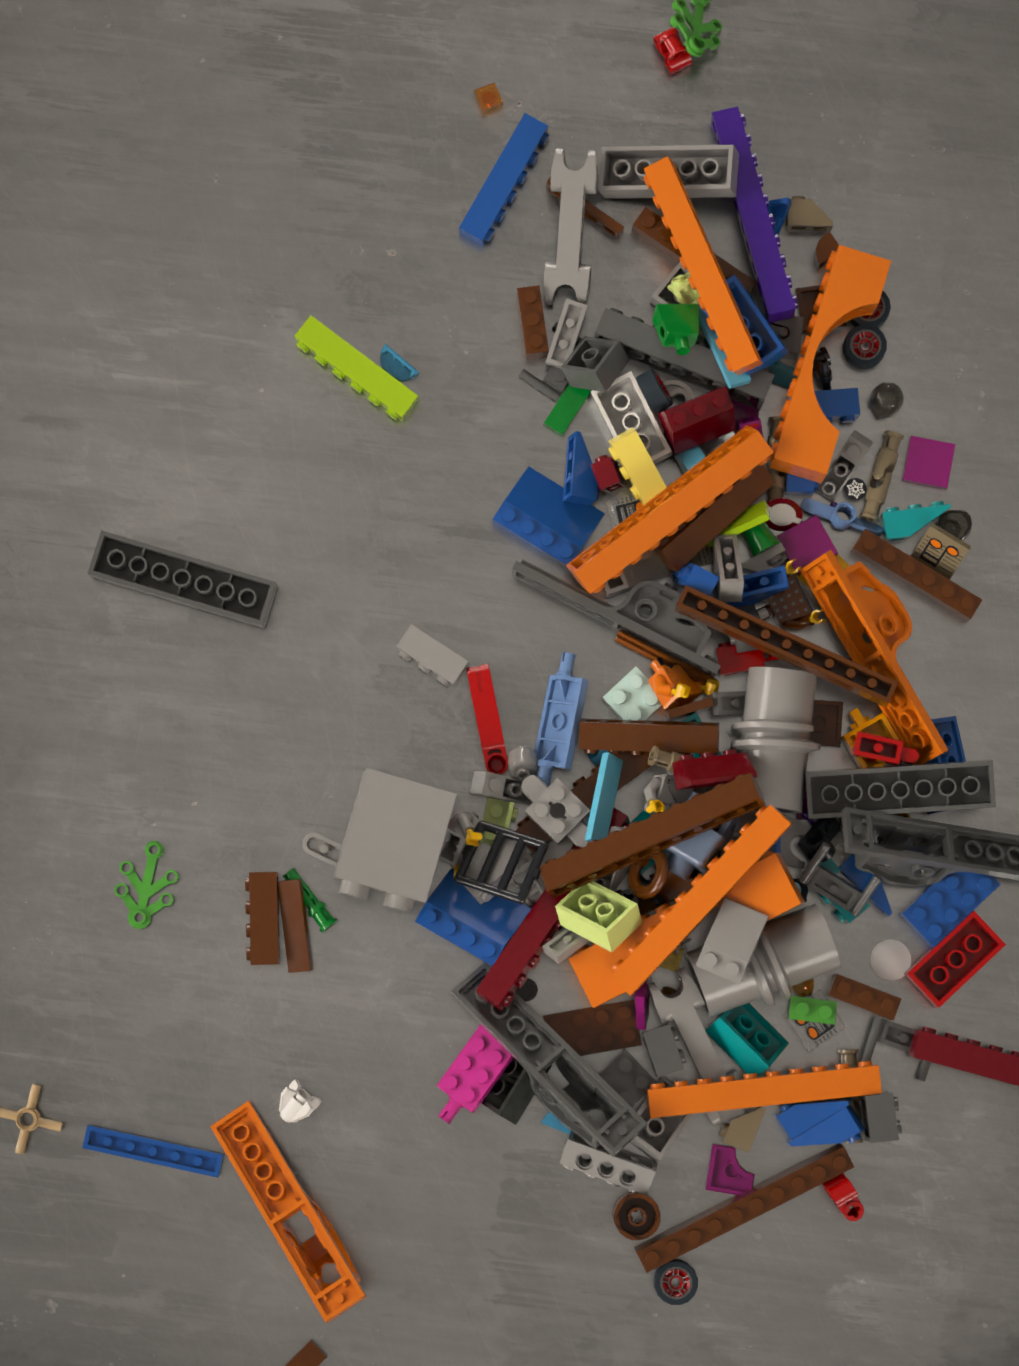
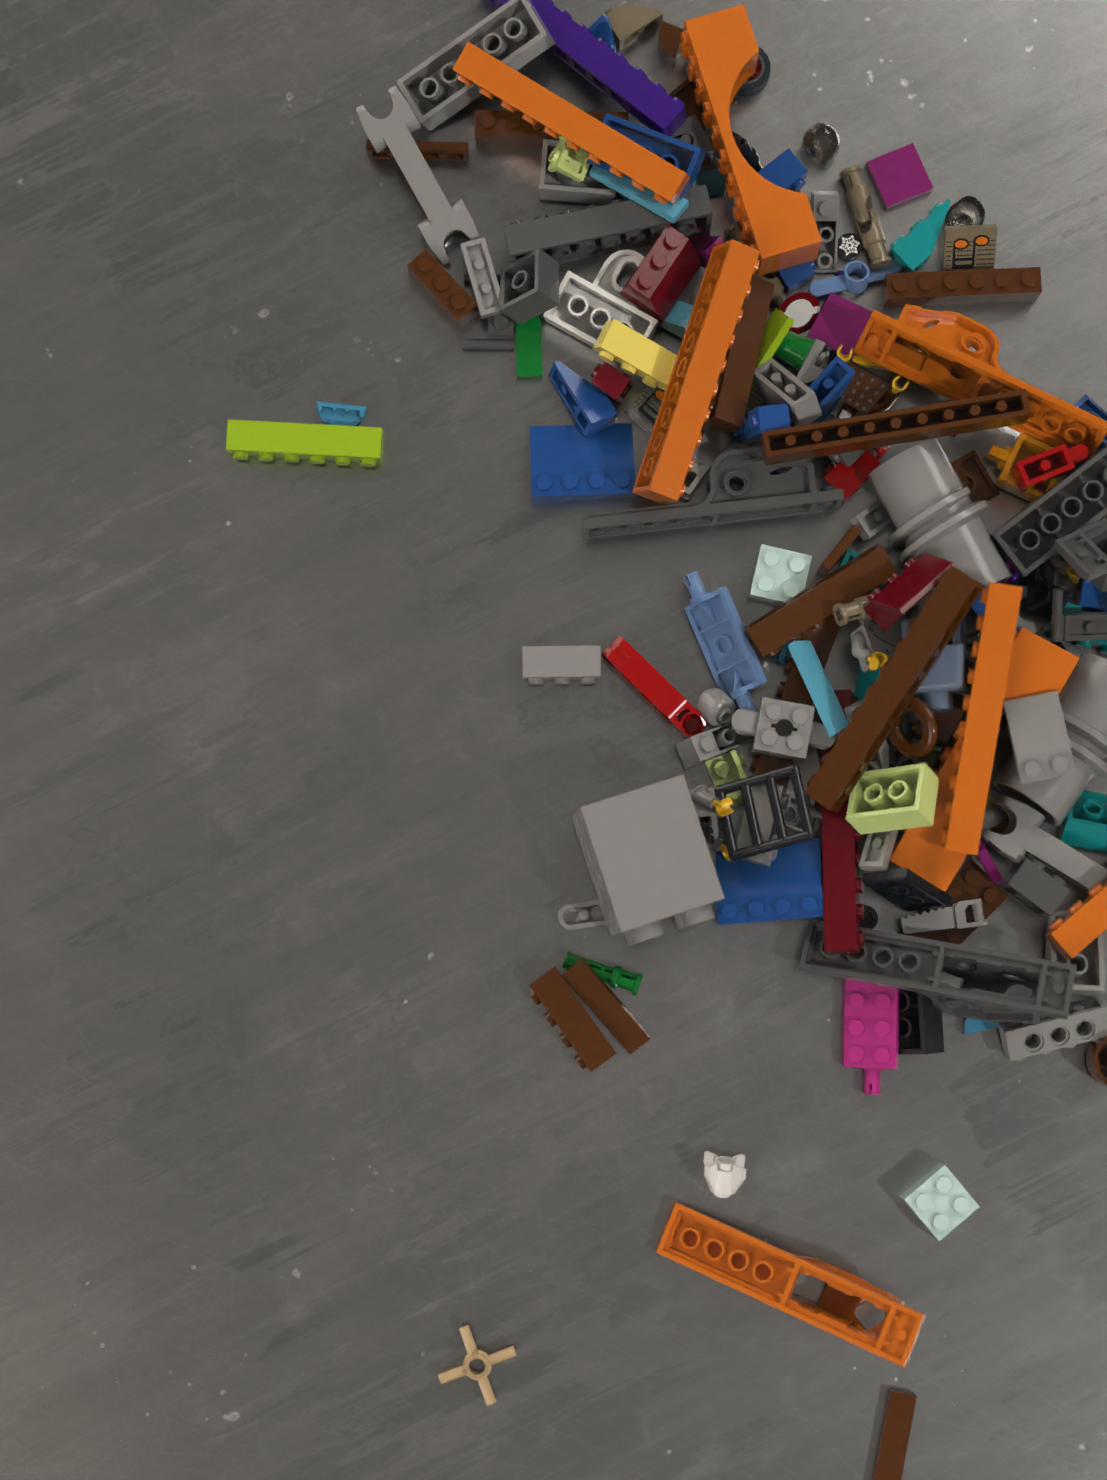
camera: 30 degrees left, 0 degrees up
blue plate [82,1125,224,1178] -> none
dark grey brick [88,530,278,629] -> none
bright green plant [114,841,179,929] -> none
blue brick [459,113,550,246] -> none
clear orange plate [474,82,503,113] -> none
dark grey brick [598,1048,657,1107] -> none
dark orange axle [615,630,719,685] -> none
black wheel [636,368,673,414] -> none
orange torso [648,657,720,710] -> none
green torso [652,304,699,355] -> none
wheel [843,325,887,369] -> none
none -> black tile [862,868,952,911]
none -> light grey piece [900,899,988,934]
none -> light aqua brick [900,1162,980,1241]

